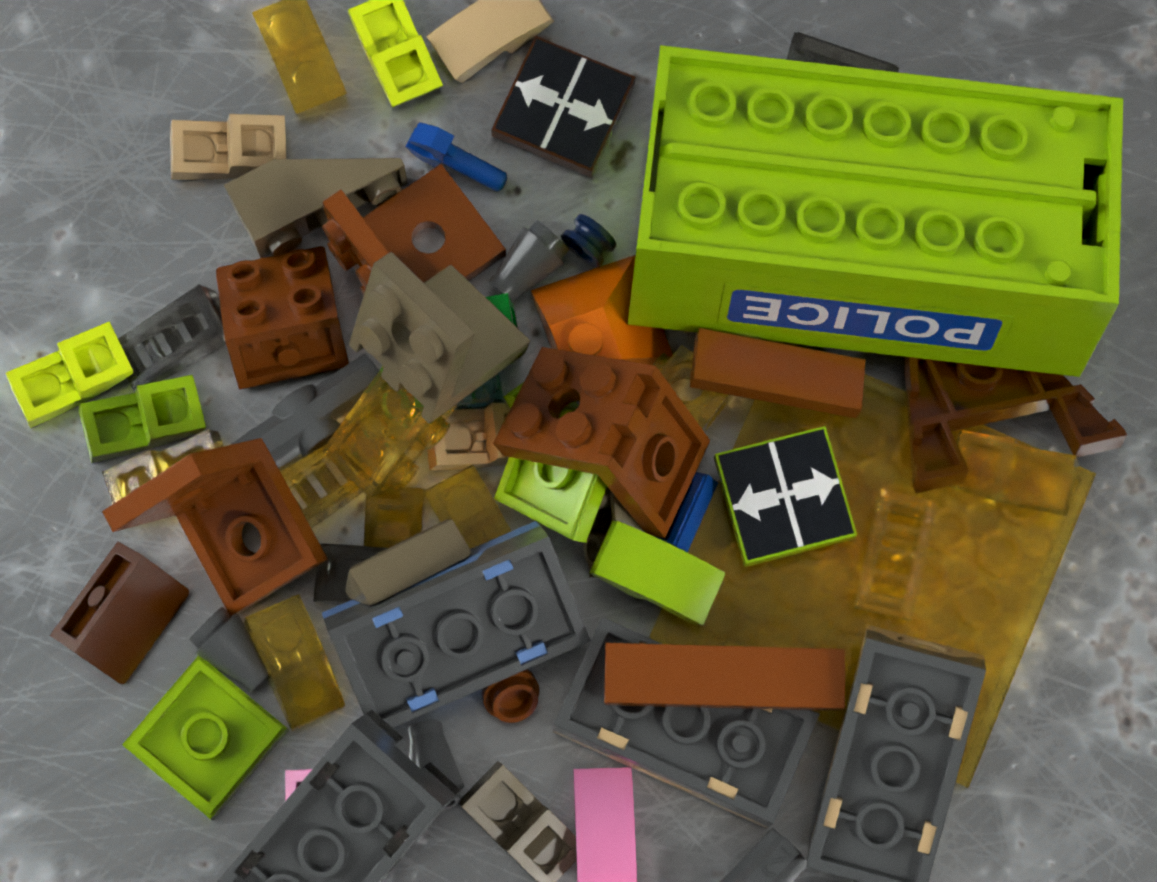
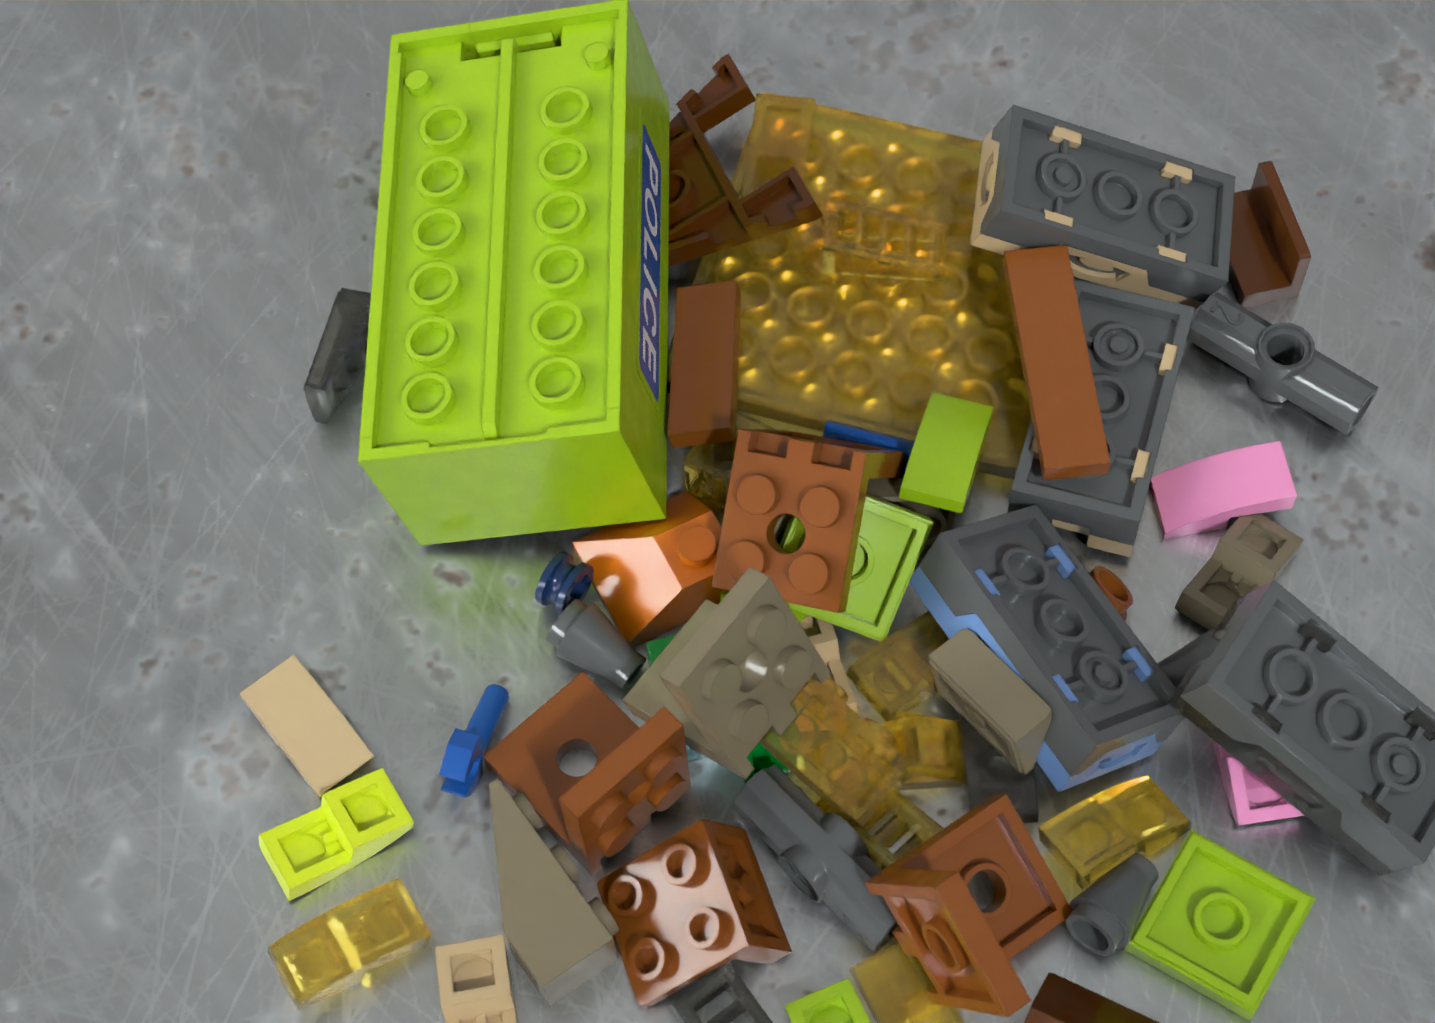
camera: 90 degrees left, 15 degrees down
black tile [491,36,636,178] -> none
black tile [714,426,857,567] -> none

